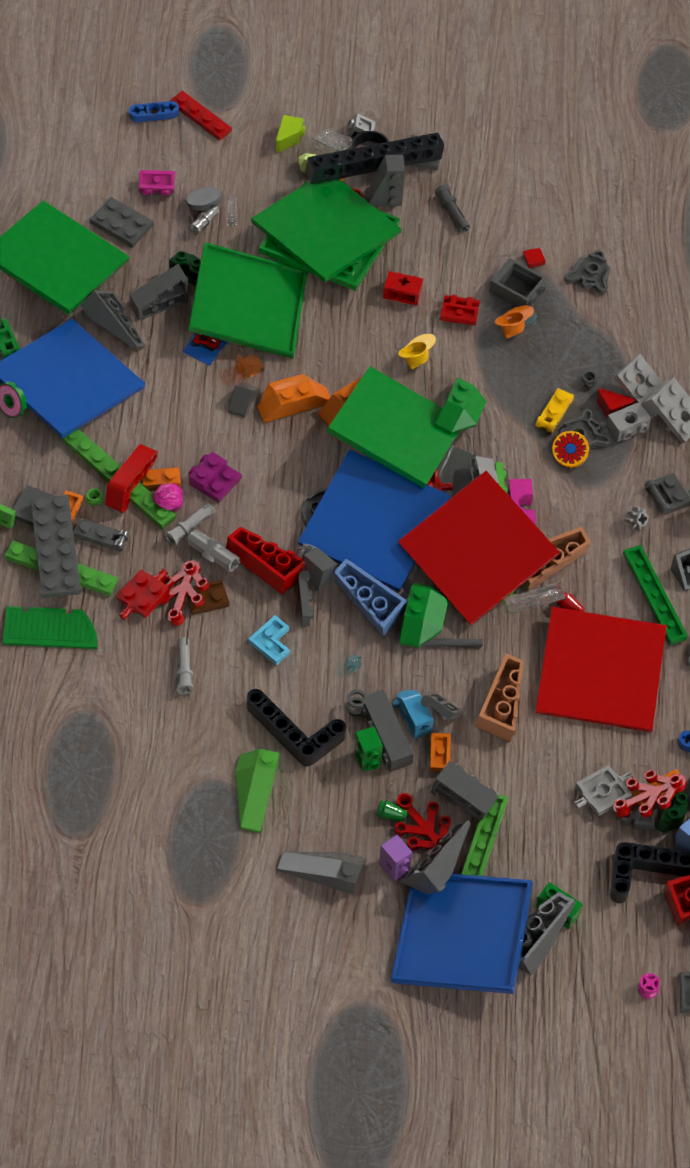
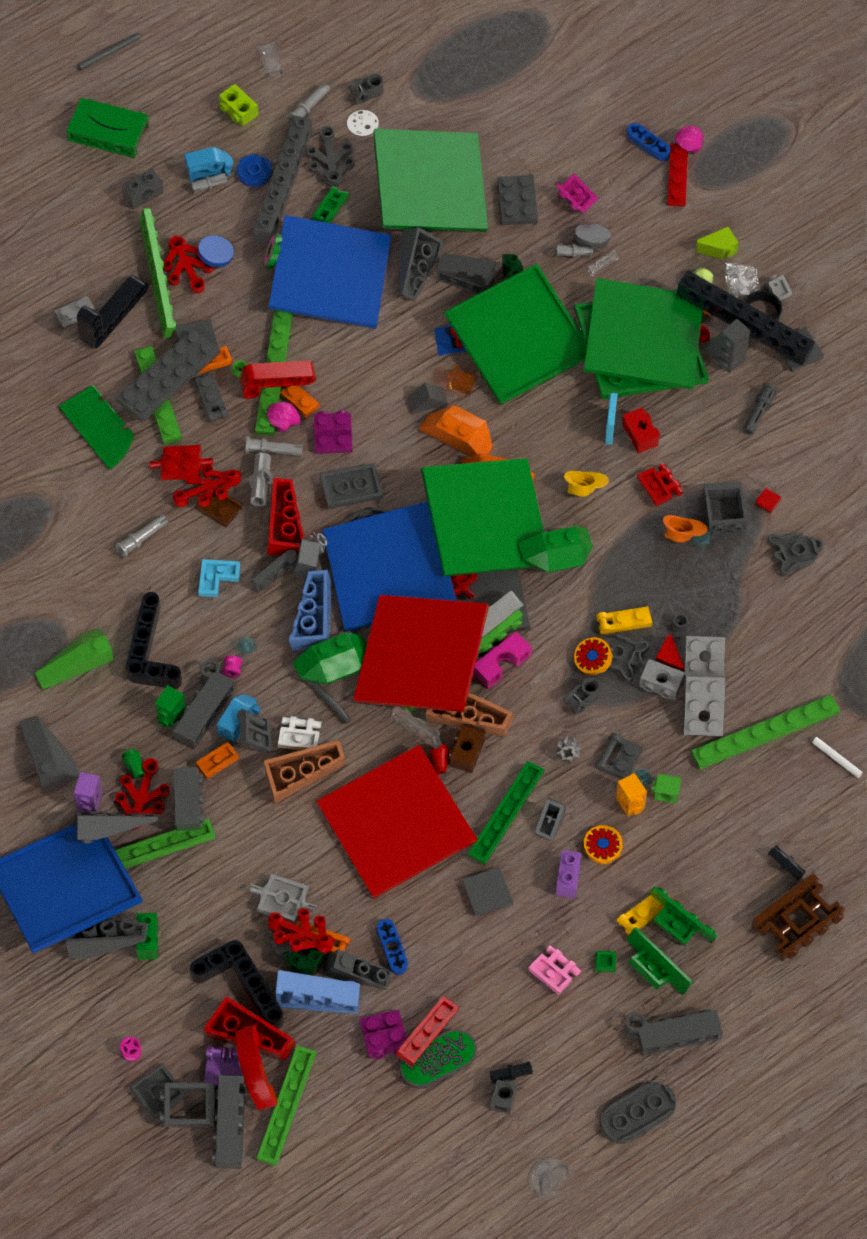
camera: 55 degrees right, 5 degrees up
none -> dark pink wheel [221,655,243,678]
none -> white plate [278,716,322,750]
none -> dark grey plate [320,463,383,509]
none -> reddish brown brick [448,725,485,774]
none -> dark grey piece [563,678,599,715]
none -> medium azure tile [605,393,617,445]
none -> dark pink hair [675,126,704,154]

